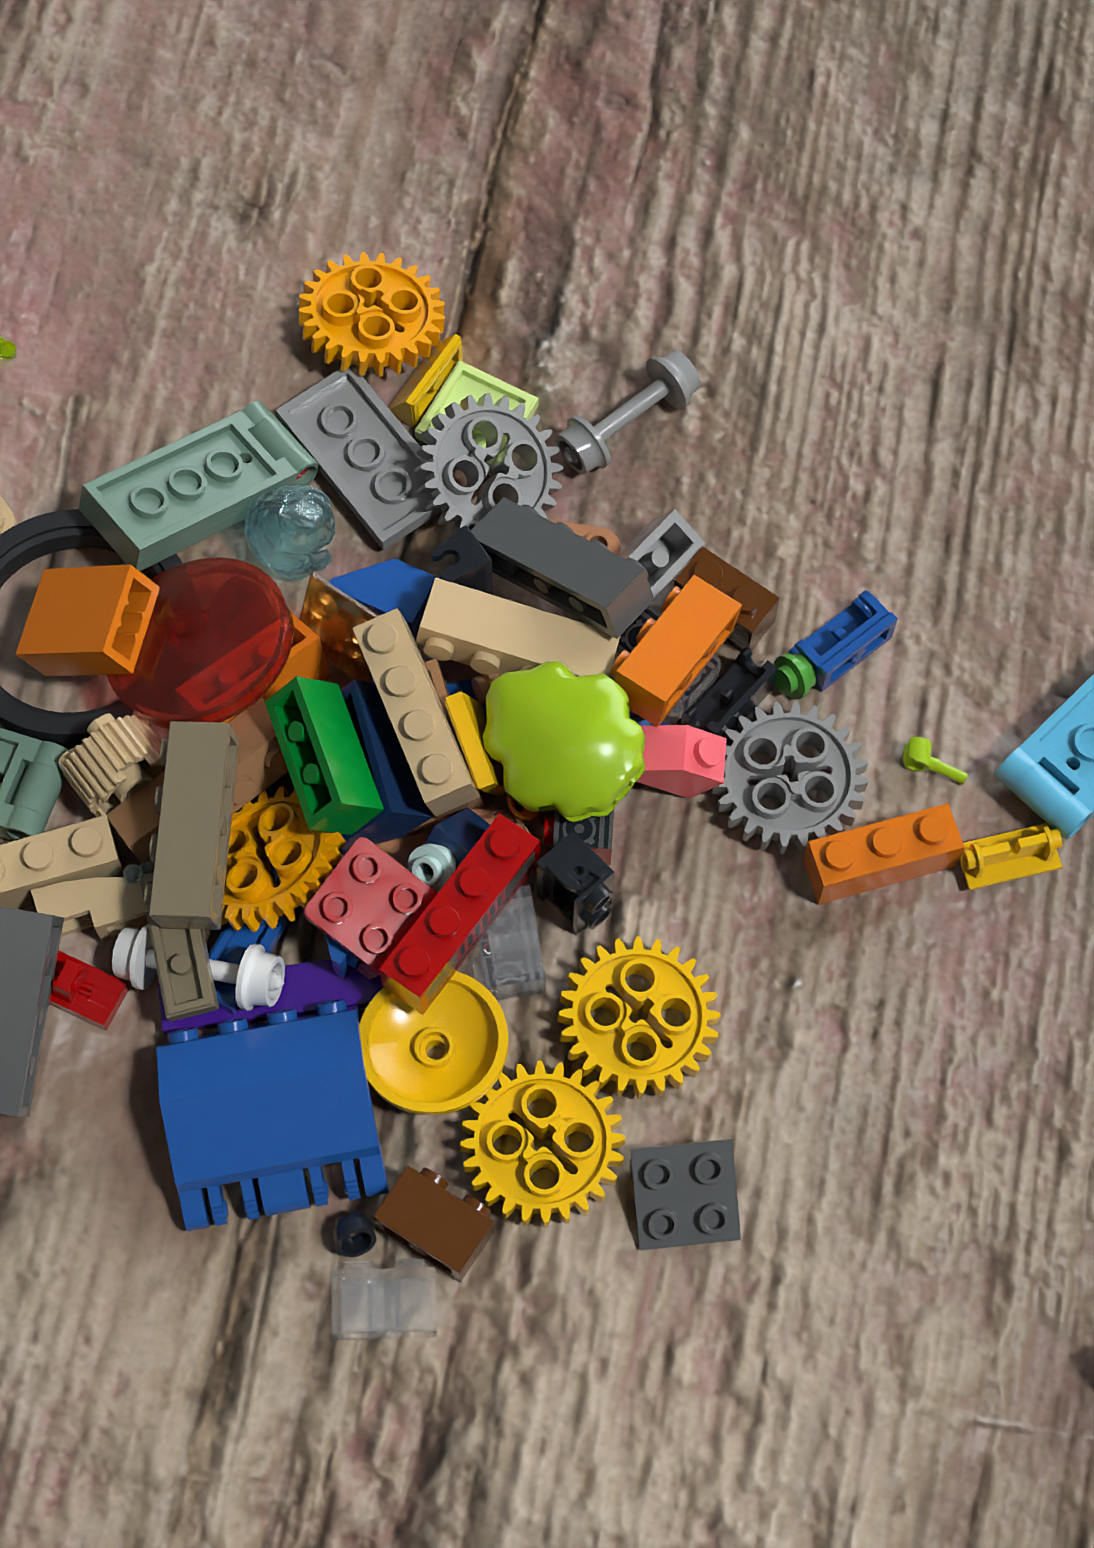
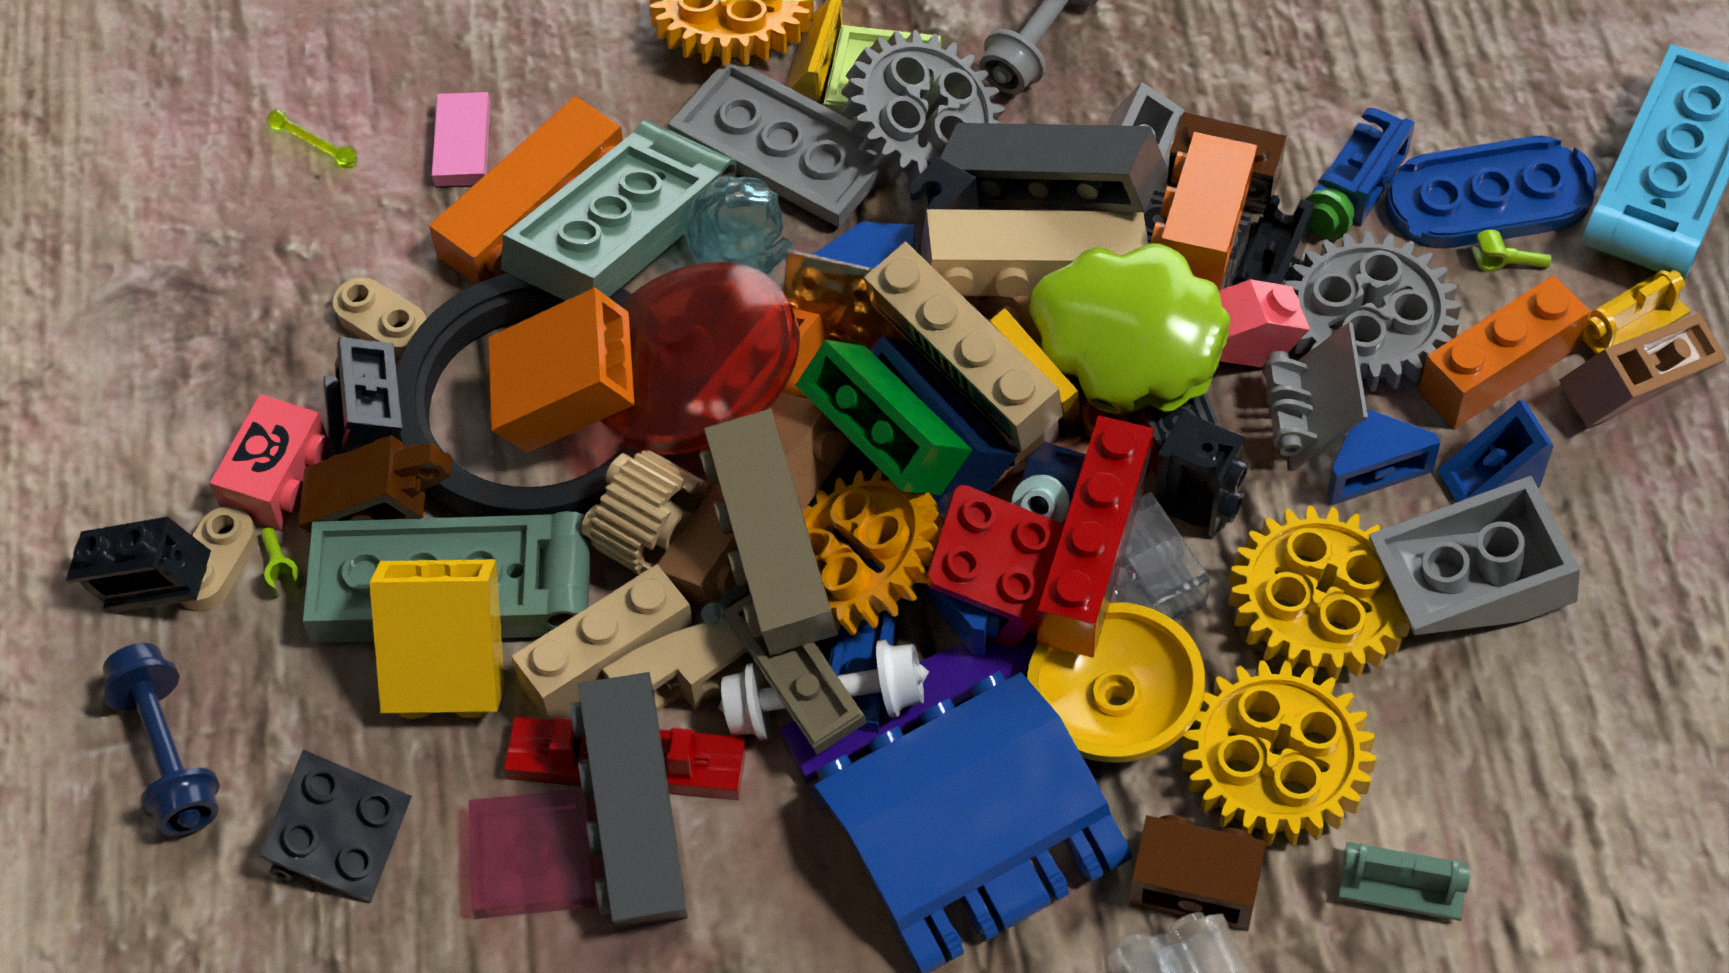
camera: 15 degrees left, 10 degrees down
black hinge [333,1211,376,1257] -> none
dark grey hinge [630,1139,741,1250] -> none
none -> orange brick [429,95,623,284]
none -> bright pink tile [432,92,491,187]
none -> light grey hinge [1262,322,1368,470]
none -> blue slope [1326,409,1441,506]
none -> sand green hinge [1338,842,1470,921]
none -> light grey slope [1369,476,1580,635]
none -> blue tile [1386,136,1597,248]
none -> blue slope [1437,400,1554,502]
none -> medium nougat slope [1559,312,1727,428]

